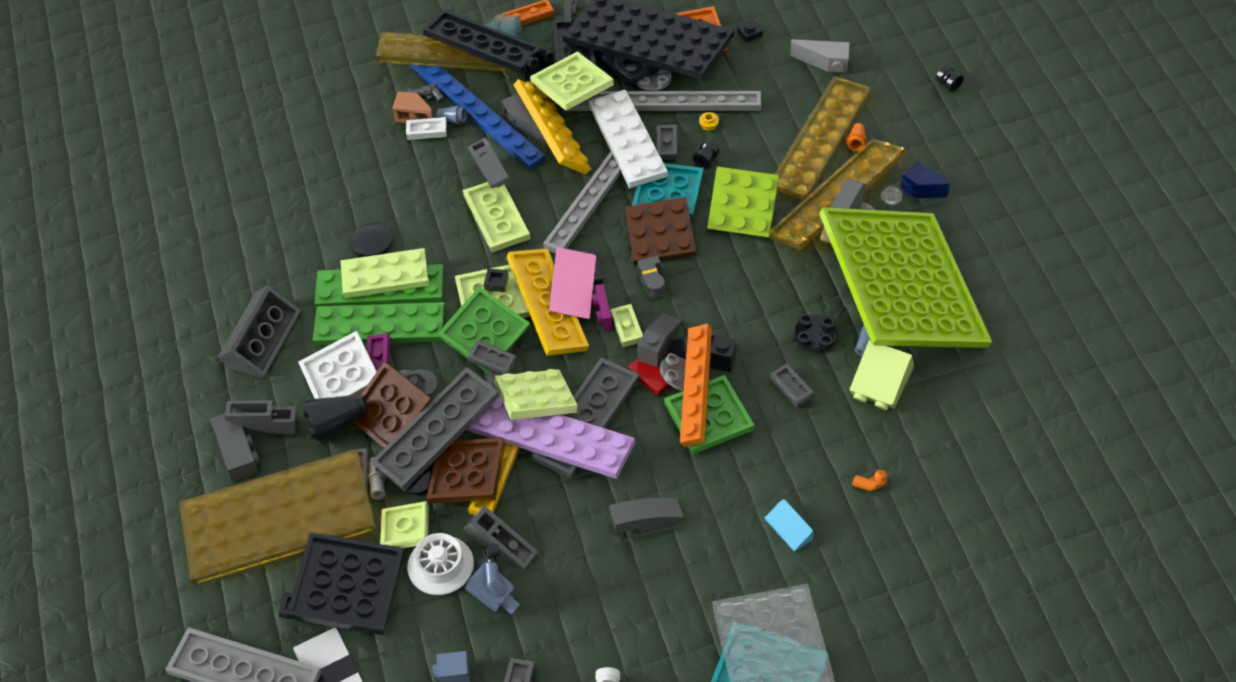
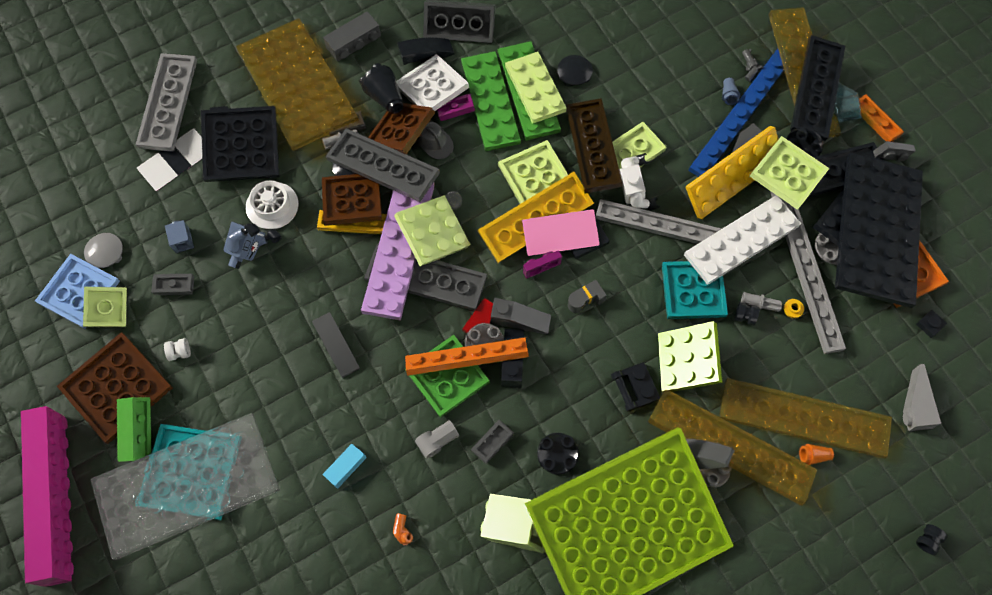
camera: 75 degrees right, 15 degrees up
dark grey slope [225,400,297,435] -> none
yellowish green plate [380,501,429,548] -> none
nougat slope [392,91,433,123] -> none
white plate [406,117,447,140] -> none
bright green plate [438,286,530,374] -> none
dark grey slope [463,505,538,570] -> none
dark grey slope [467,138,510,188] -> none
dark grey plate [467,340,517,375] -> none
black plate [484,268,509,292] -> none
yellowish green plate [610,304,643,347] -> none
reddish brown plate [625,197,696,265] -> none
dark grey plate [657,125,677,160] -> none
clear plate [881,186,902,206] -> none
clear blue slope [900,161,950,198] -> none
none -> black slope [397,37,454,65]
none -> light grey piece [415,420,459,459]
none -> dark brown plate [566,98,622,194]
none -> black plate [611,362,661,412]
none -> white torso [619,153,660,211]
none -> light grey axle [741,292,782,312]

